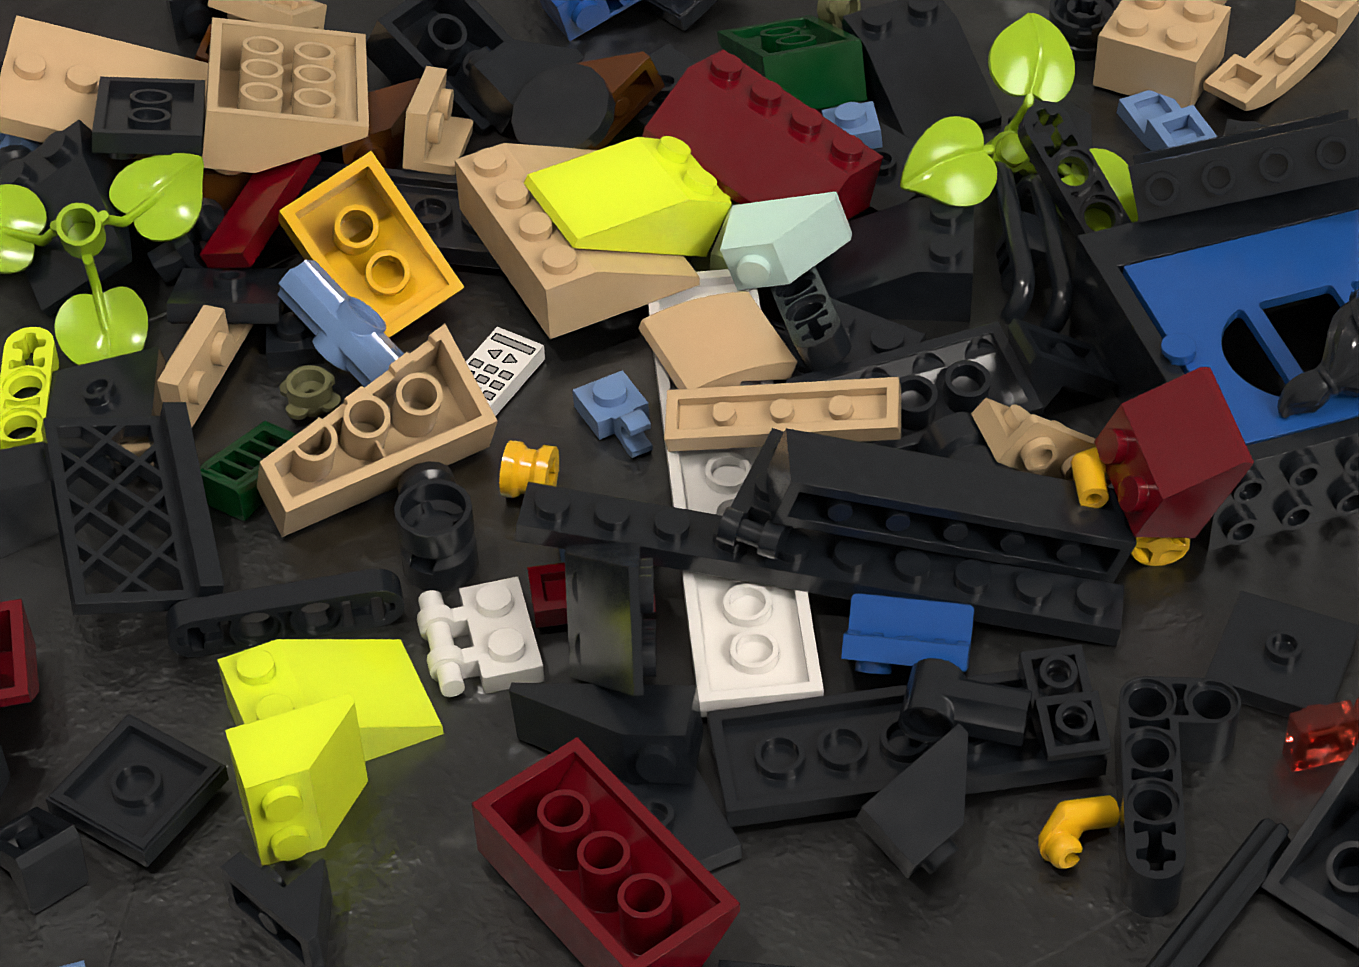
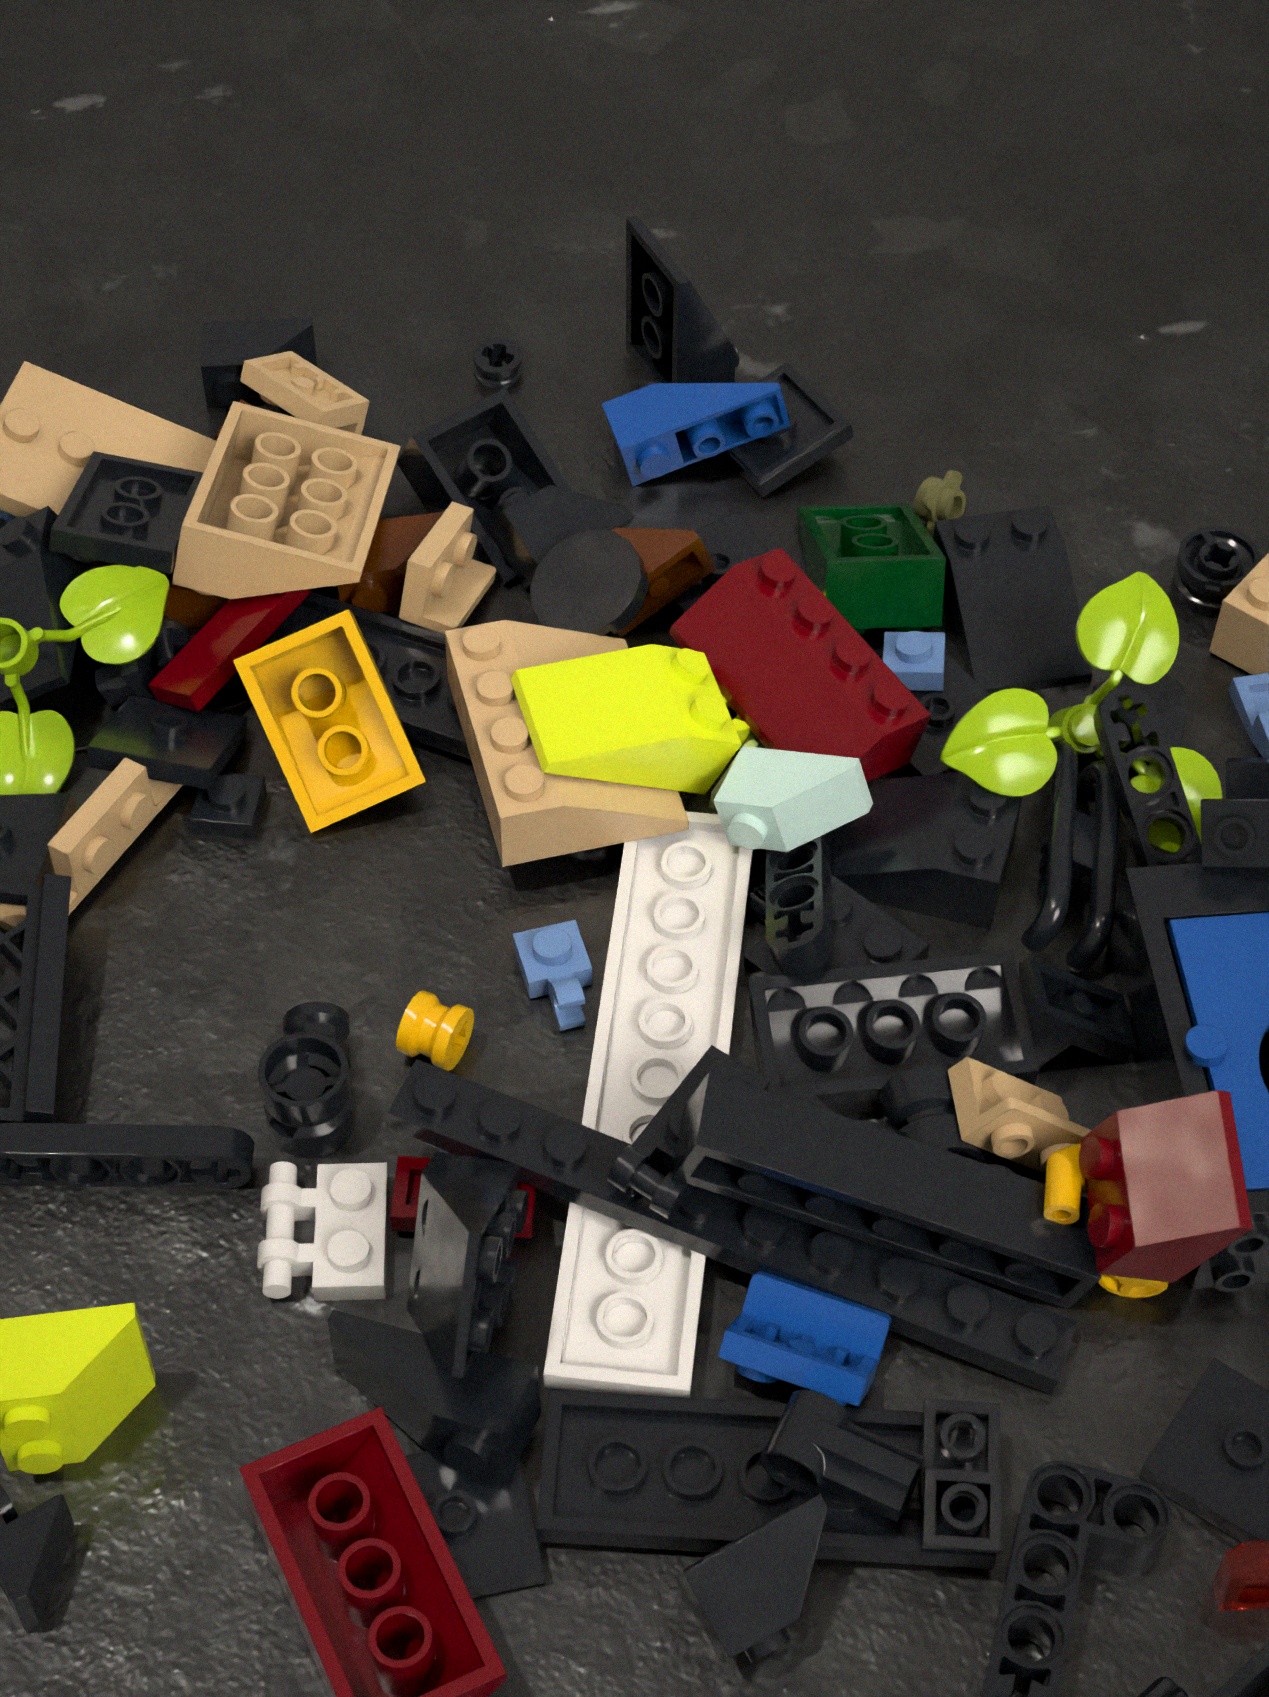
camera: 10 degrees right, 5 degrees up
dark green slope [200,421,296,522] -> none
neon yellow slope [217,639,444,762] -> none
tan wedge [257,324,498,537] -> none
medium blue piece [277,259,404,387] -> none
olive plate [280,365,341,420] -> none
white tile [466,327,545,416] -> none
tan slope [638,291,797,389] -> none
tan plate [664,377,901,452] -> none
yellow arm [1038,795,1120,869] -> none

